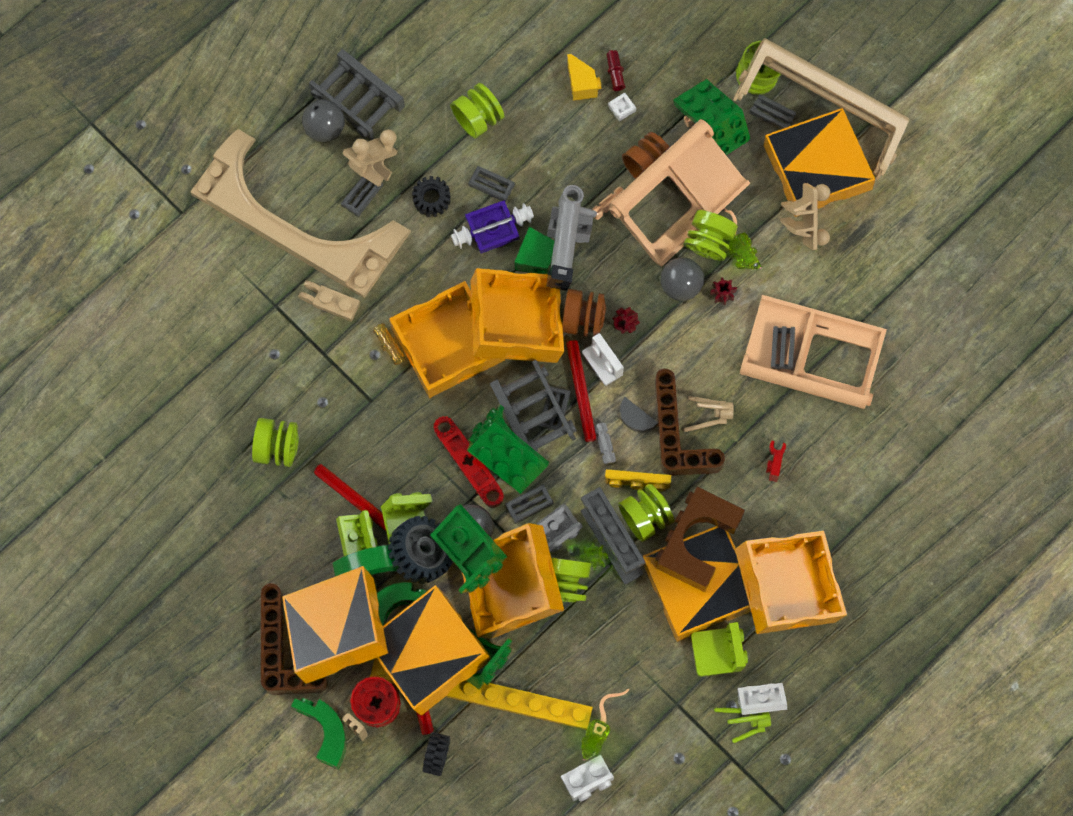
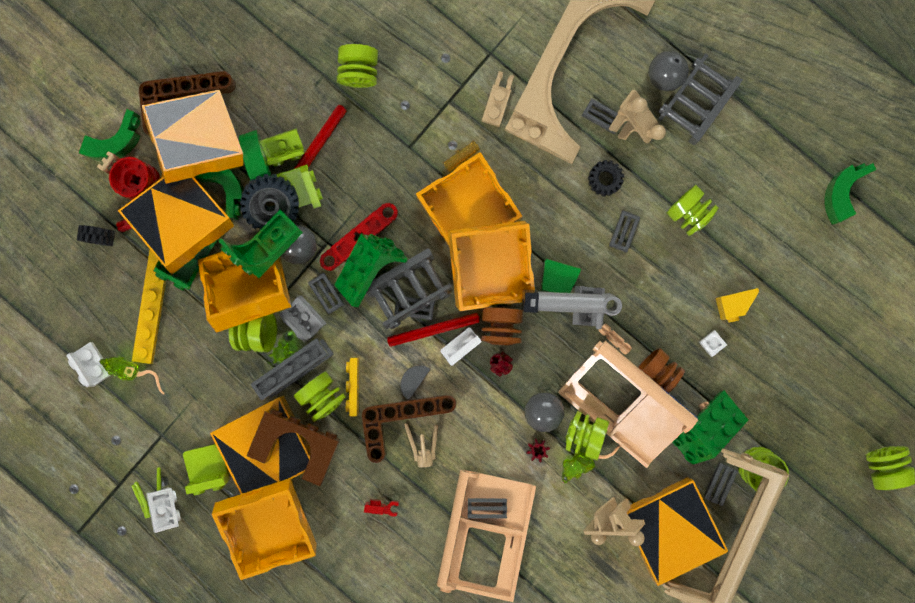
camera: 85 degrees right, 15 degrees up
dark purple plate [451,200,534,254] -> none
light grey axle [594,423,616,465] -> none
dark red axle [606,50,626,91] -> none

